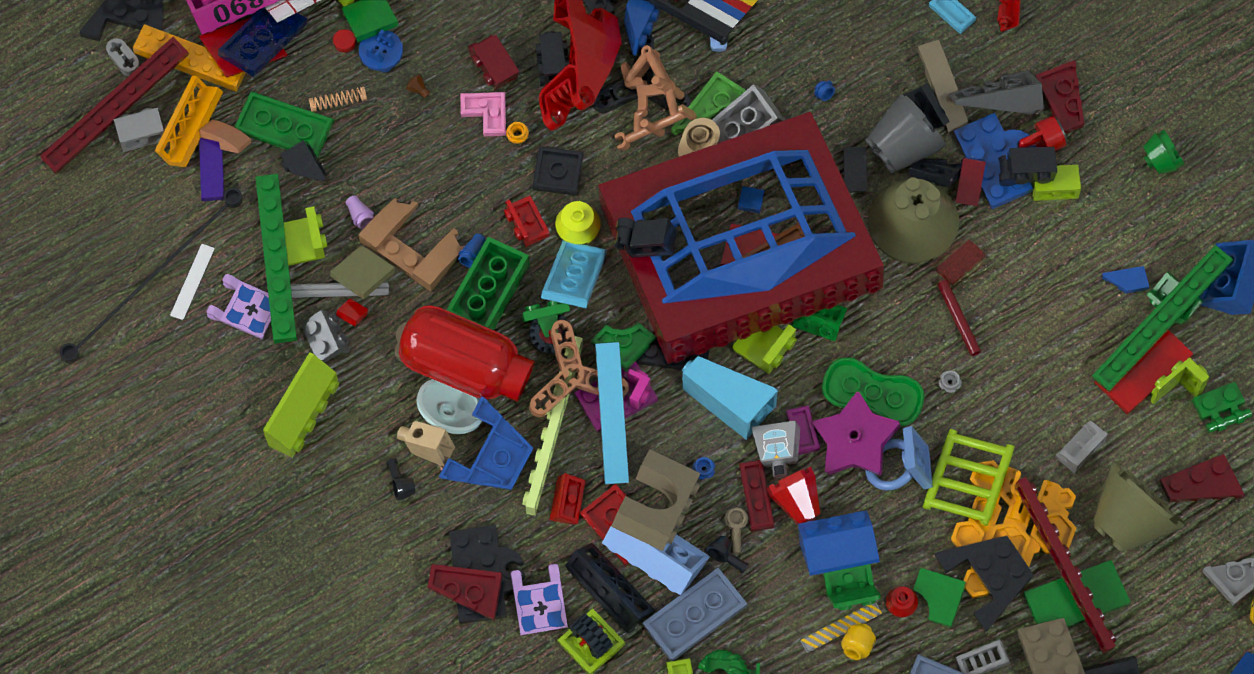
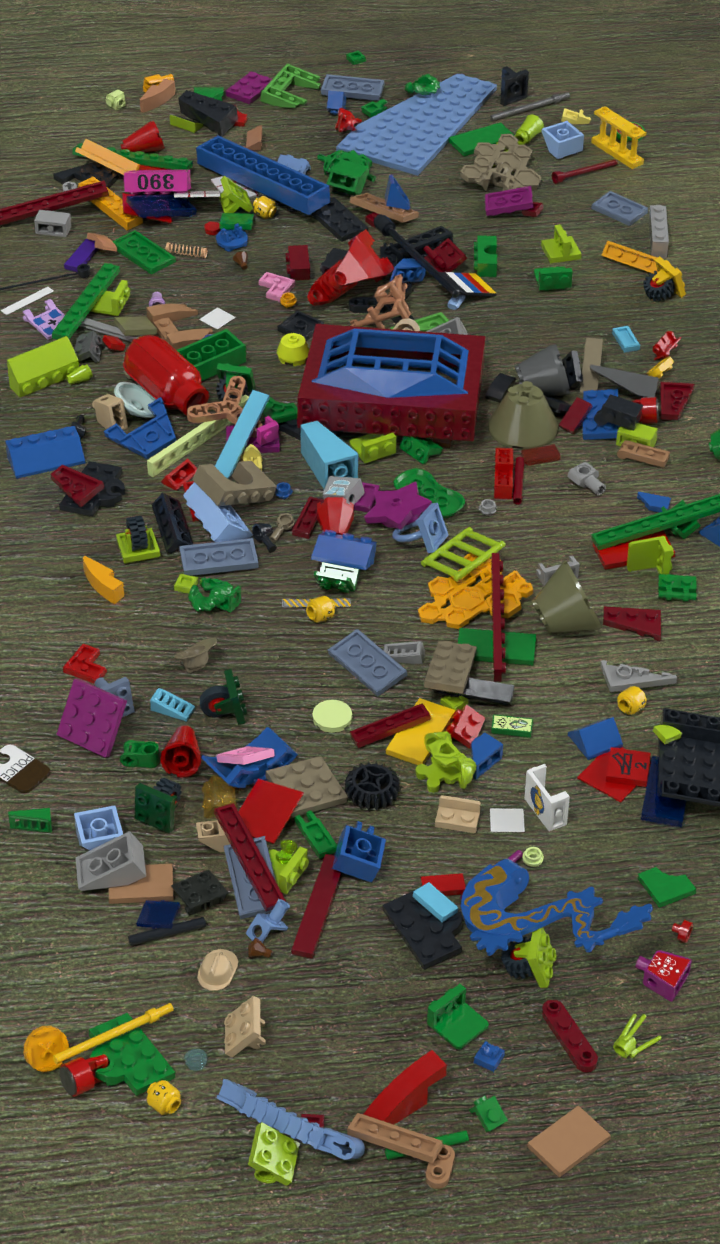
camera: 25 degrees right, 25 degrees down
light orange fence [155,76,223,167] -> none
black slope [280,140,330,182] -> none
red bracket [503,195,550,247] -> none
lavender flag [511,564,568,635] -> none
medium azure tile [541,240,607,308] -> none
black hinge [614,218,678,258] -> none
blue plate [814,80,835,101] -> none
red cone [886,586,918,618] -> none
green tile [913,568,967,628] -> none
black wing [935,536,1033,632] -> none
none -> blue slope [5,426,85,479]
none -> lime cone [66,364,93,385]
none -> white sticker [199,307,236,329]
none -> light yellow tile [241,444,263,471]
none -> red slope [494,448,513,499]
none -> light grey piece [567,462,606,495]
none -> medium nougat plate [617,440,670,468]
none -> yellow plate [646,356,674,378]

